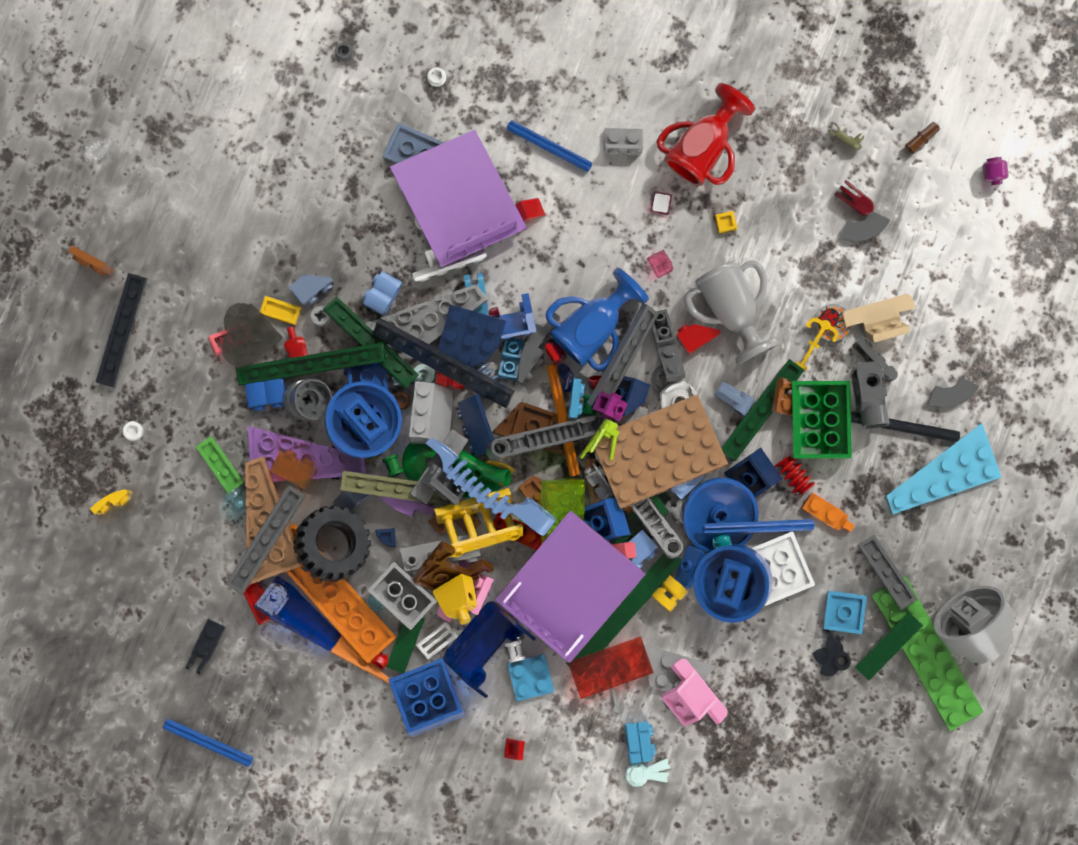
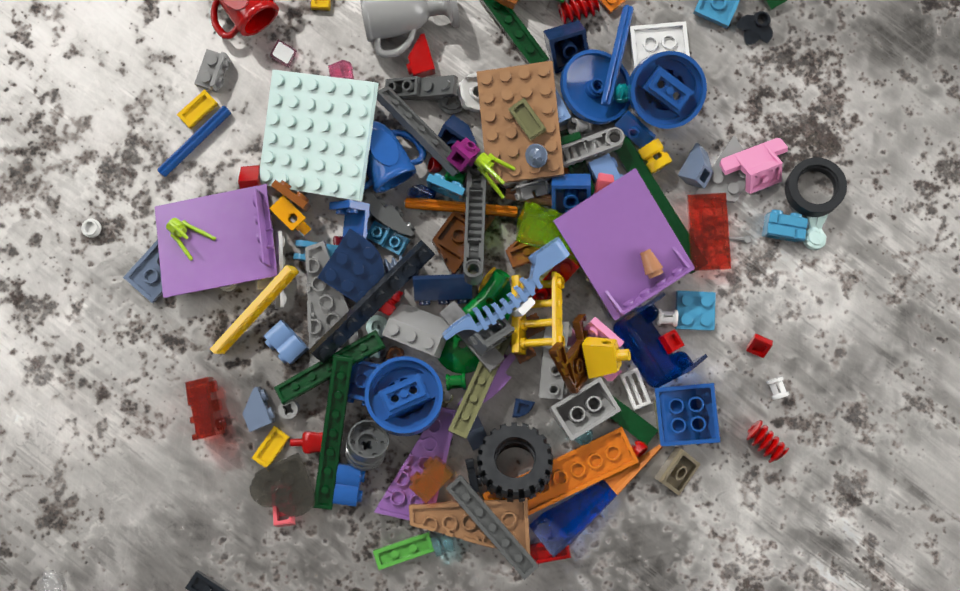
camera: 80 degrees left, 0 degrees up
dark grey plate [335,43,353,61] -> none
red slope [545,342,567,365] -> none
sand blue piece [715,381,755,417] -> none
none -> lime plant [166,218,216,261]
none -> yellow tile [177,89,219,129]
none -> clear red wedge [185,377,227,441]
none -> yellow tile [210,265,299,354]
none -> light aqua plate [259,70,379,201]
none -> light orange torso [269,195,311,237]
none -> dark orange plate [271,179,311,212]
none -> black plate [465,458,482,493]
none -> olive tile [508,98,547,141]
none -> white tile [511,297,535,317]
none -> sand blue hat [525,144,548,168]
none -> nougat cone [640,249,664,279]
none -> dark tan slope [654,447,701,496]
none -> red plate [659,329,685,355]
none -> sand blue slope [678,143,713,189]
none -> red piece [746,420,789,463]
none -> white bush [766,376,790,400]
none -> black tyre [785,157,847,217]

